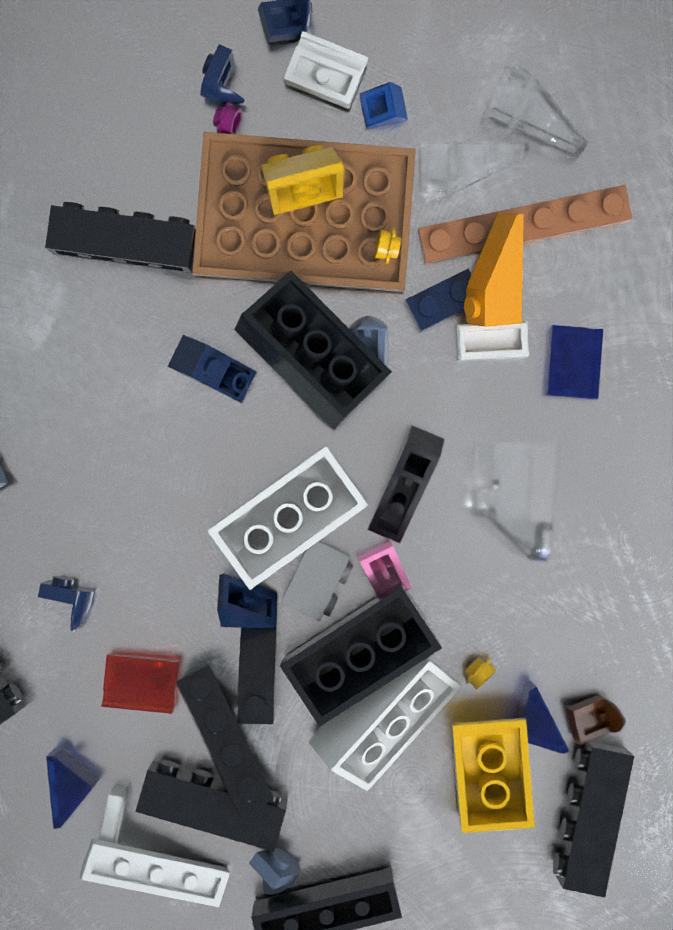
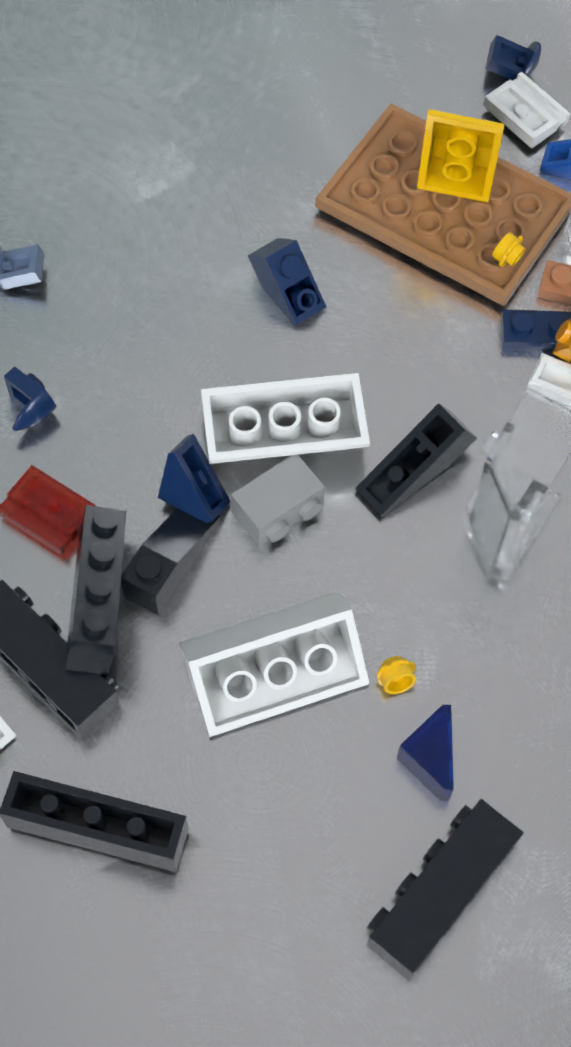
camera: 30 degrees right, 25 degrees down
black brick [45,202,196,274] -> none
dark blue plate [200,44,245,104] -> none
magenta plate [213,101,242,134] -> none
black slope [234,270,392,430] -> none
sand blue plate [249,848,301,894] -> none
black slope [280,581,442,727] -> none
sand blue plate [349,315,388,365] -> none
bright pink slope [357,539,412,597] -> none
yellow slope [452,718,535,833] -> none
reddish brown plate [566,696,626,745] -> none

